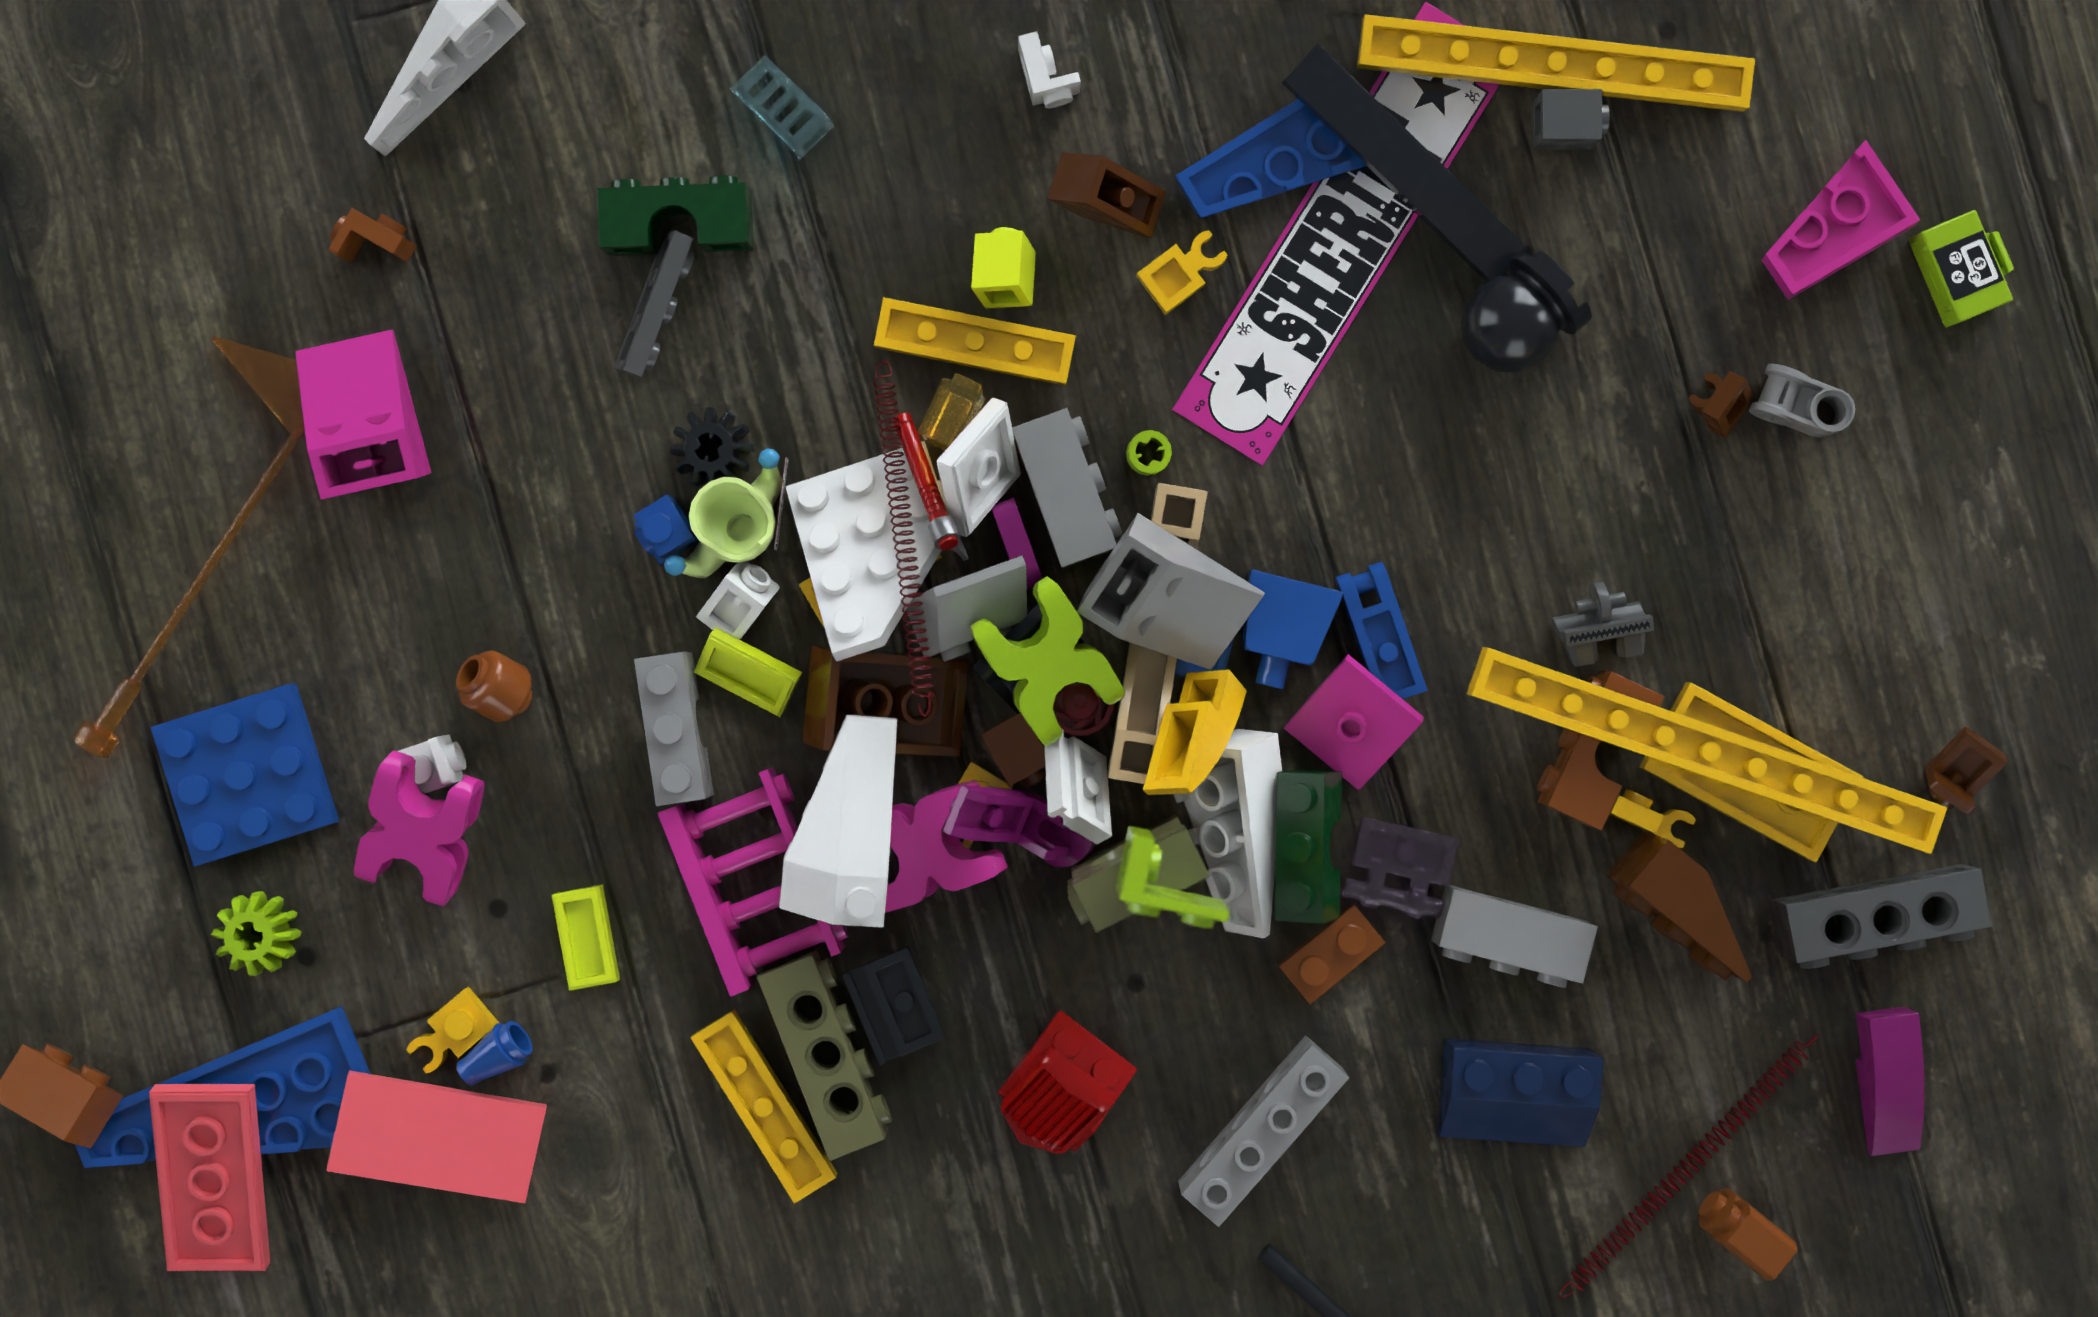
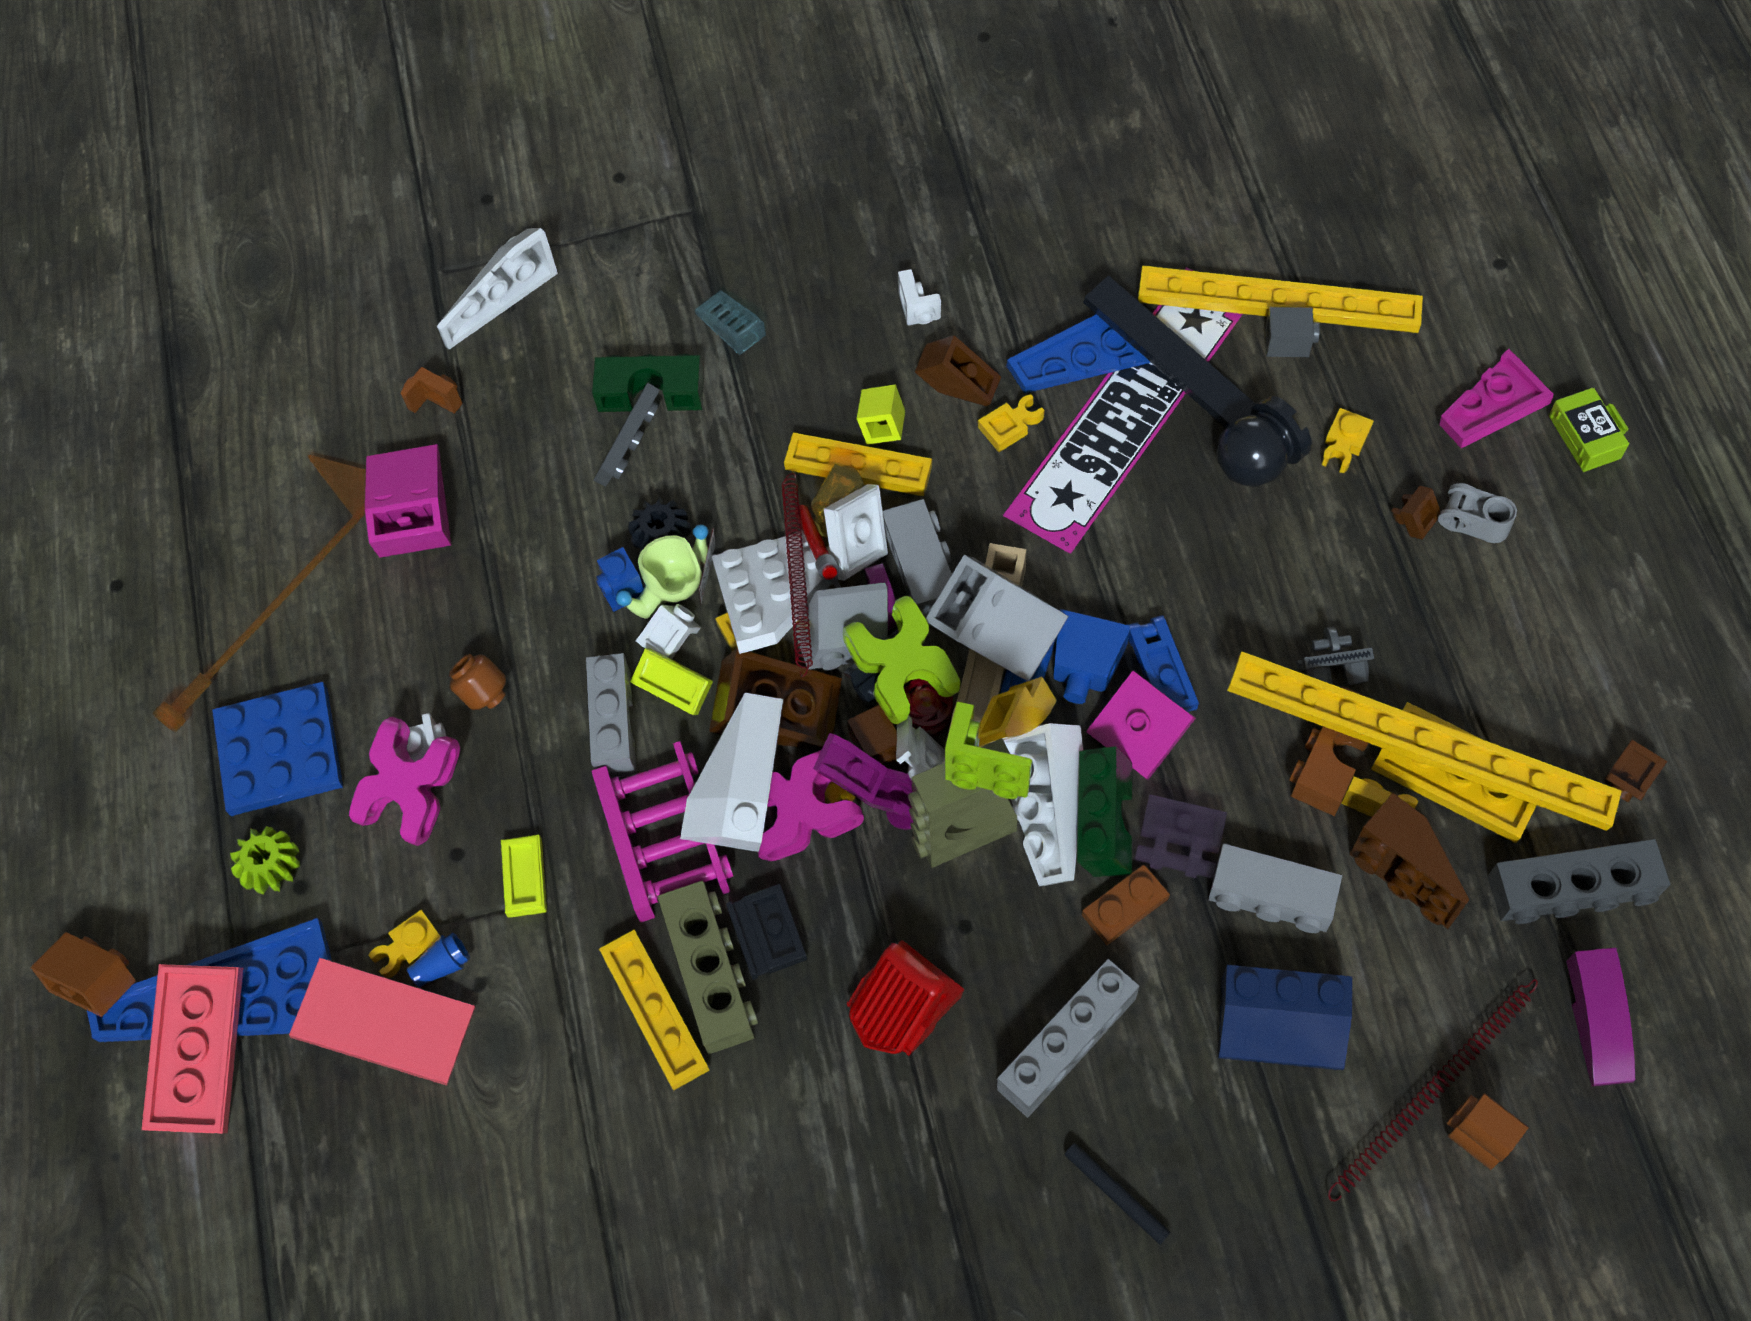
camera: 10 degrees right, 25 degrees down
lime bush [1126,430,1172,476] -> none
none -> yellow plate [1321,408,1374,473]

